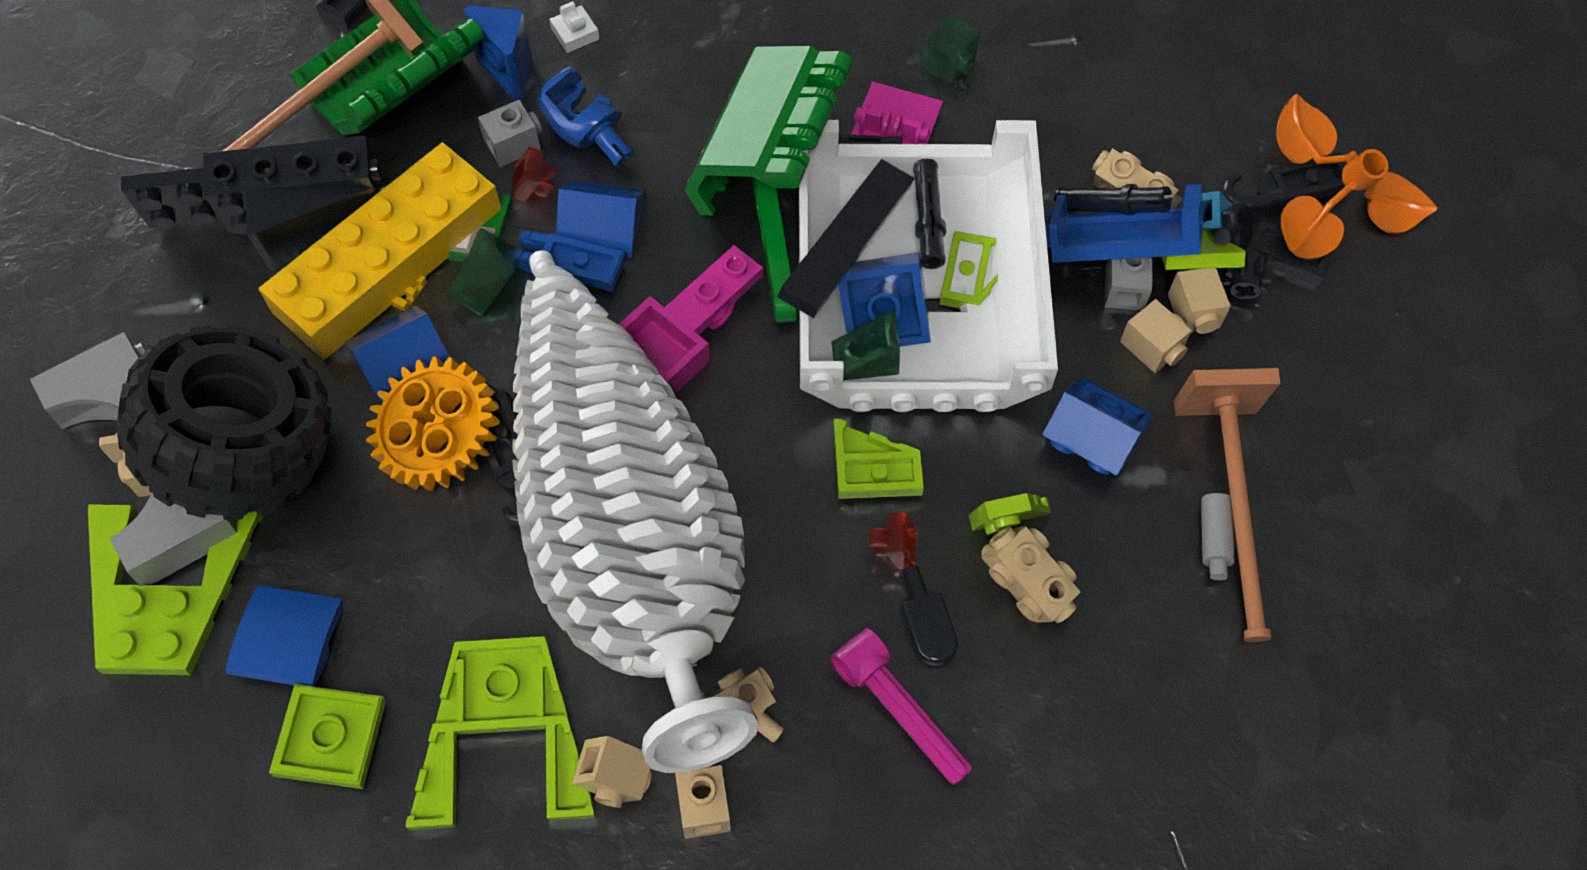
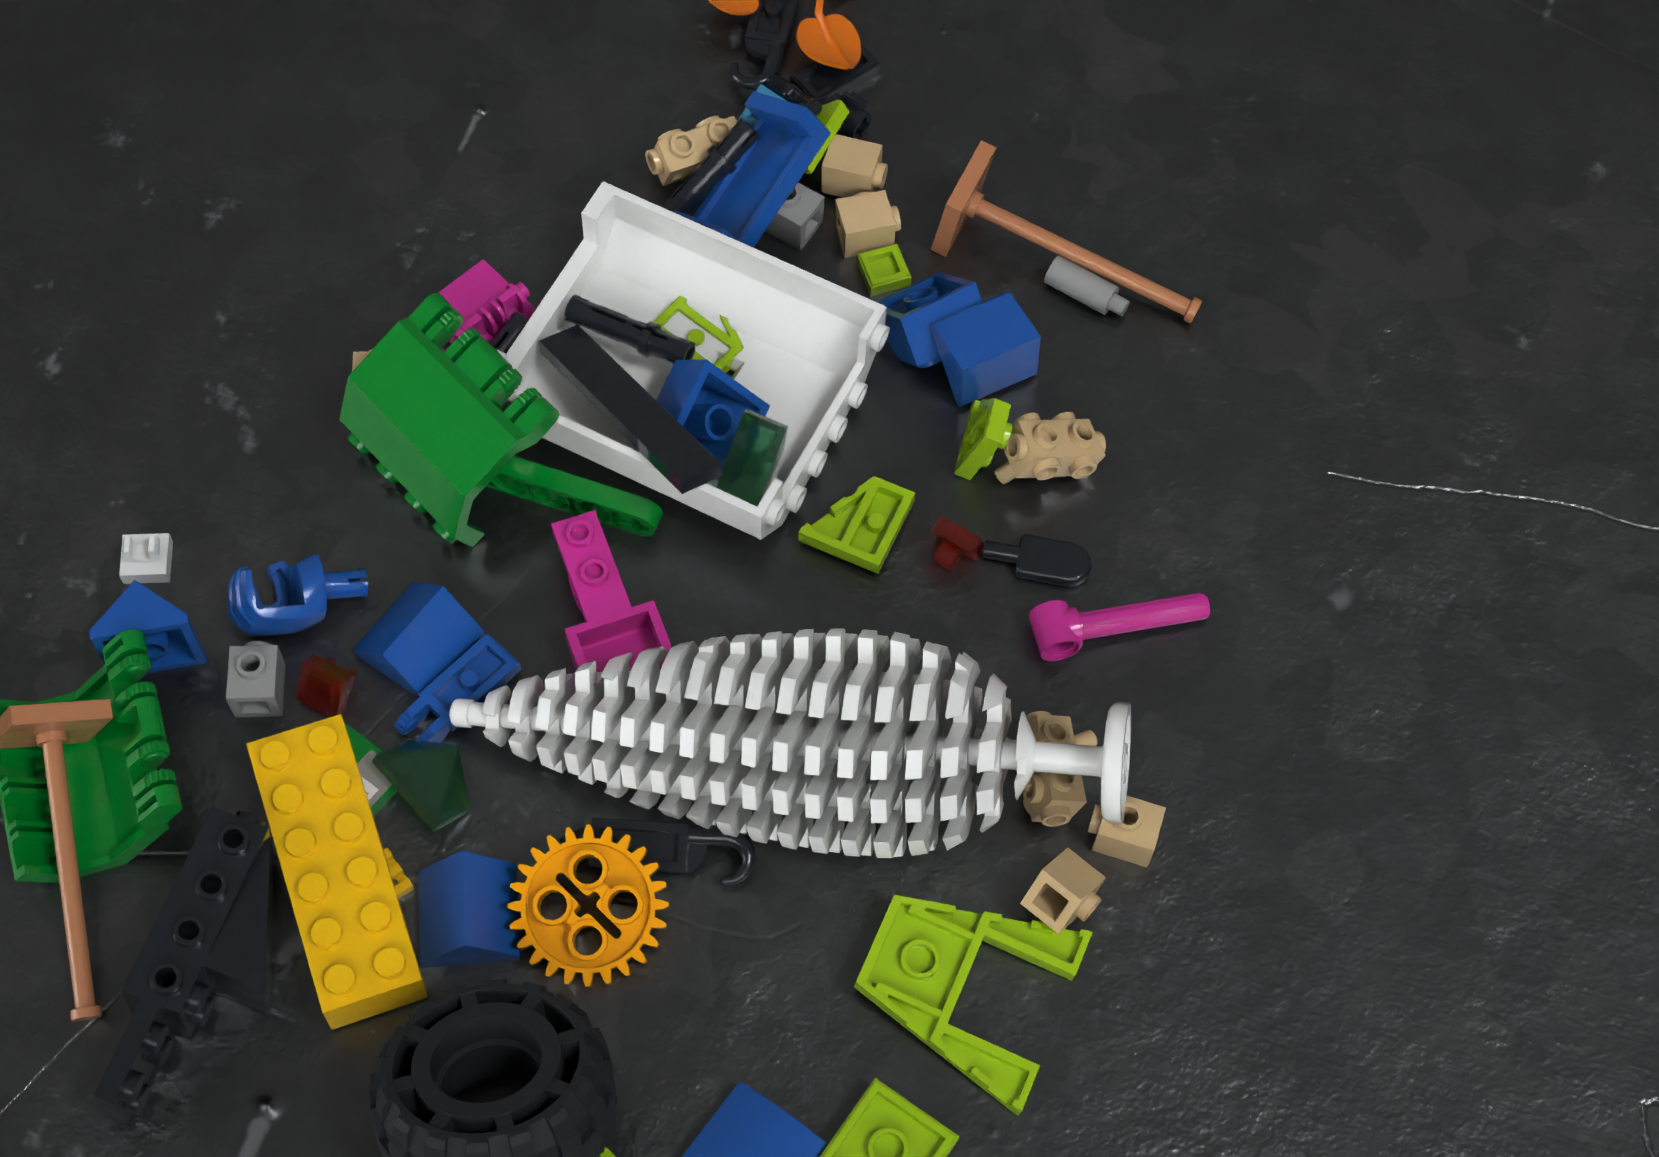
camera: 65 degrees left, 0 degrees up
clear green brick [922,15,980,83] -> none
none -> lime tile [856,243,912,297]
none -> blue slope [929,292,1041,407]

